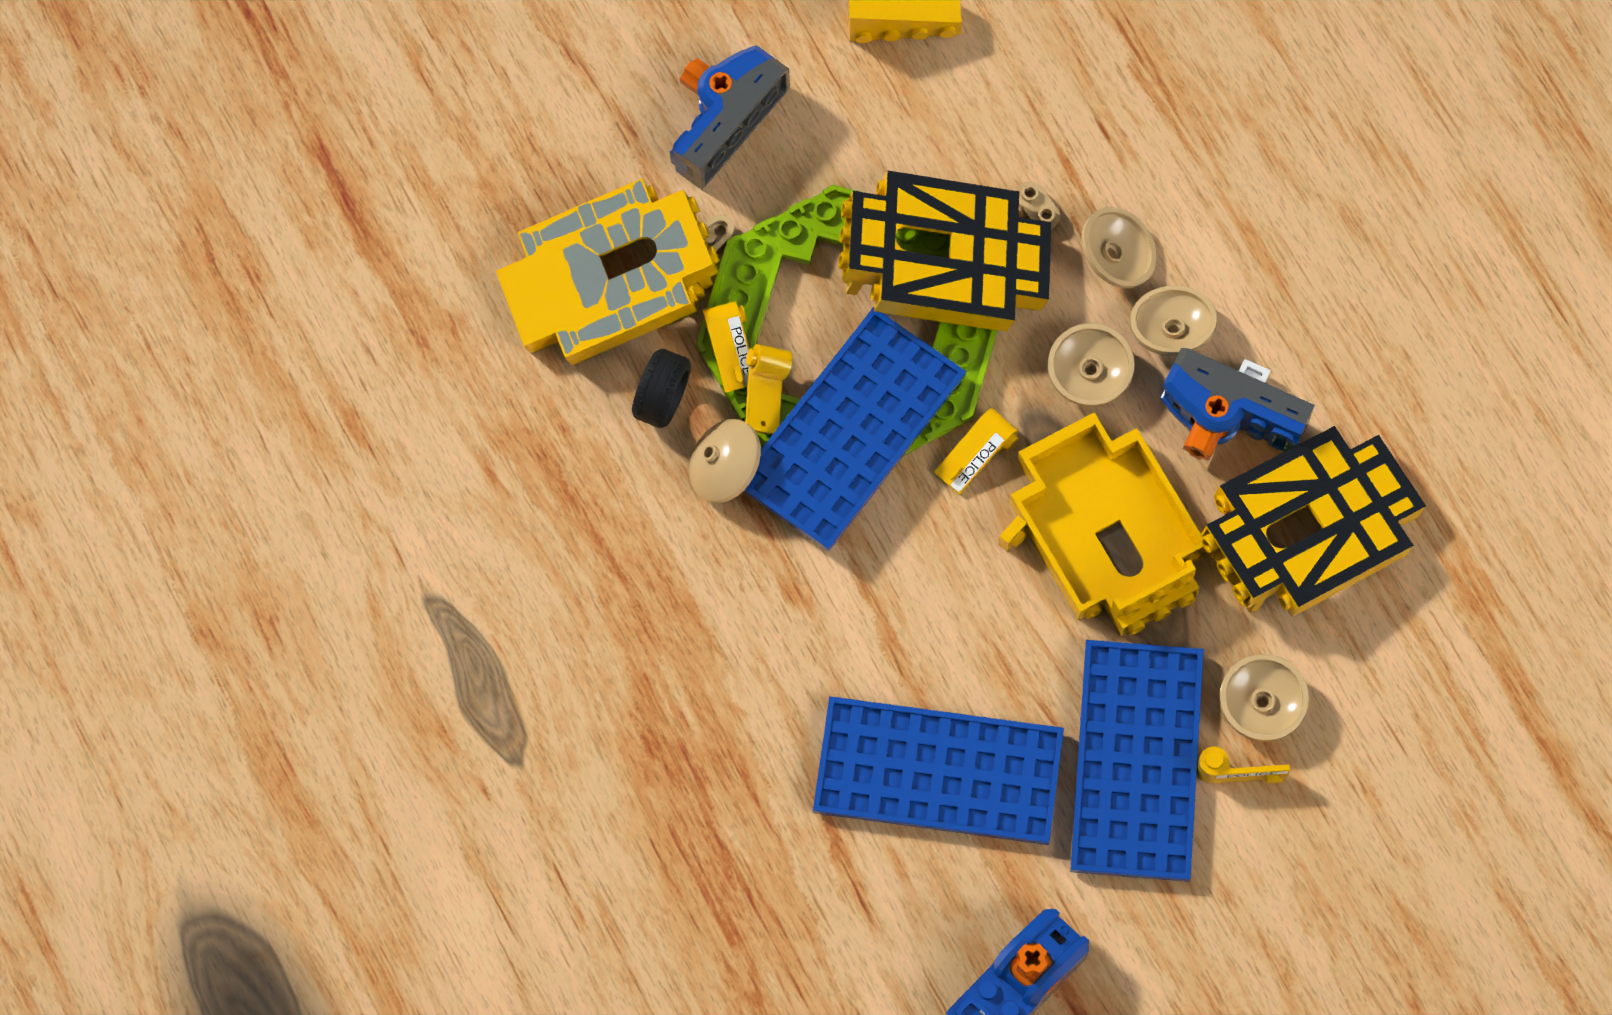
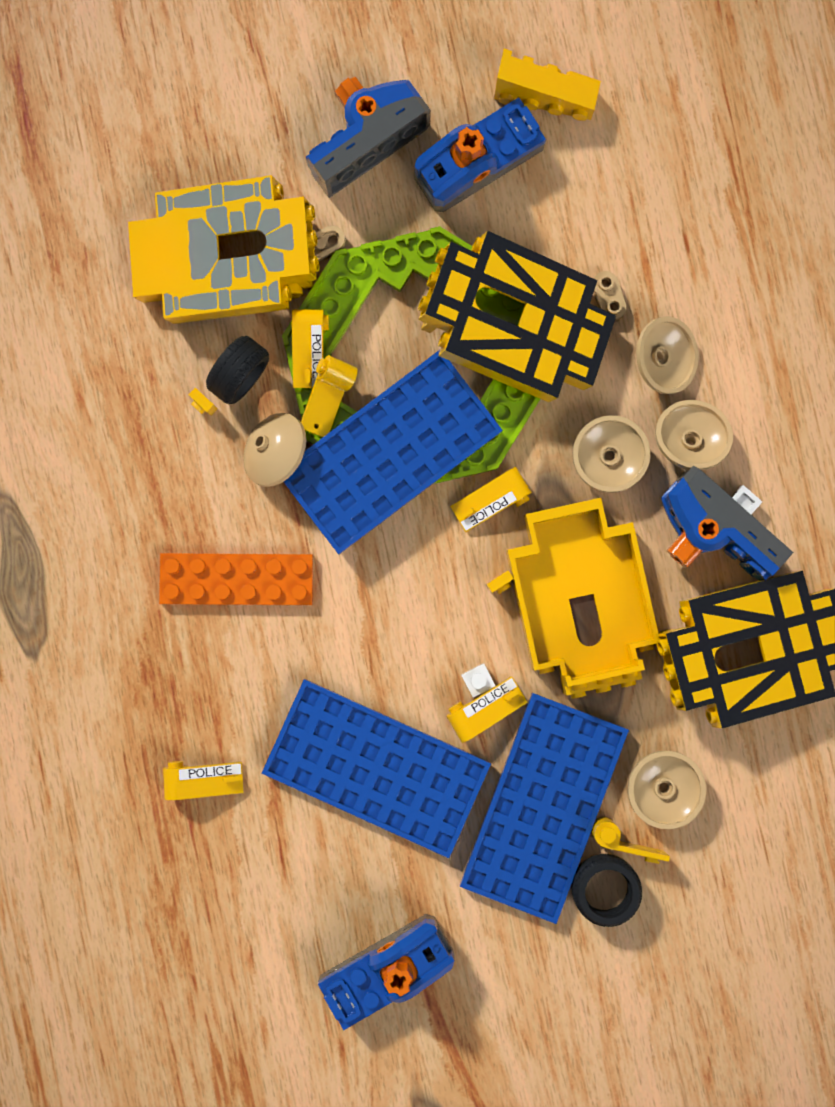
camera: 15 degrees right, 15 degrees up
none -> orange plate [159,553,313,605]
none -> yellow door [163,761,244,800]
none -> yellow plate [189,388,218,416]
none -> blue piece [415,97,546,212]
none -> yellow door [446,676,528,743]
none -> white plate [461,663,495,698]
none -> black tyre [571,854,642,927]

